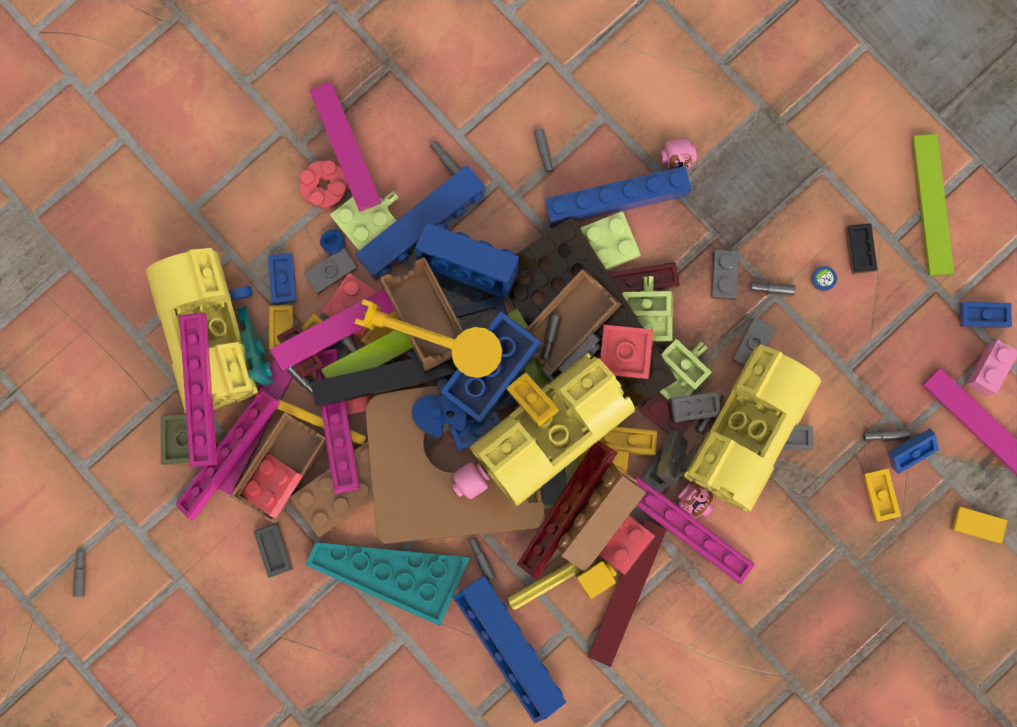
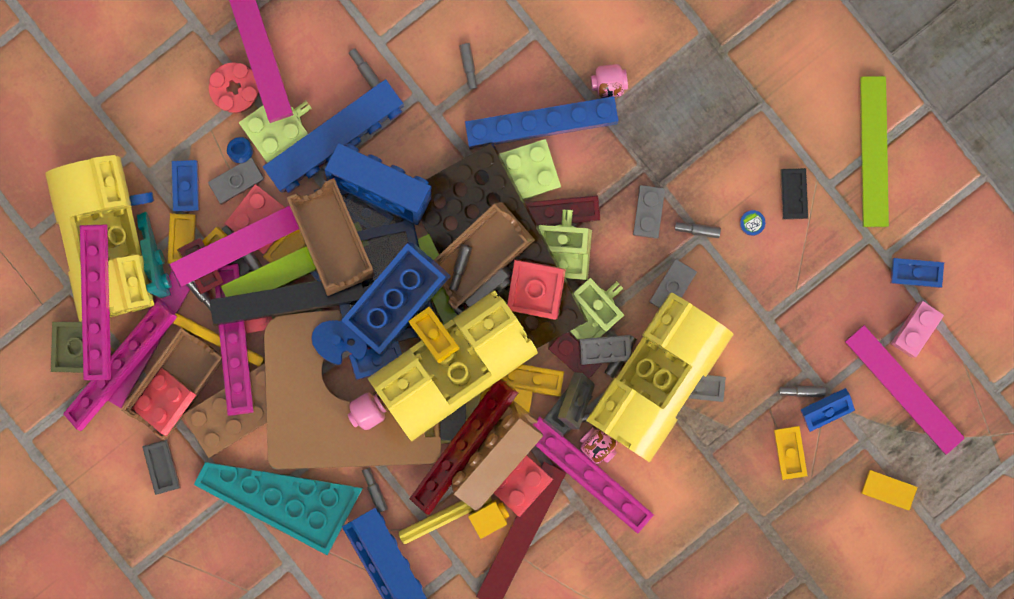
camera: 10 degrees right, 5 degrees up
yellow piece [355,299,502,378] -> none

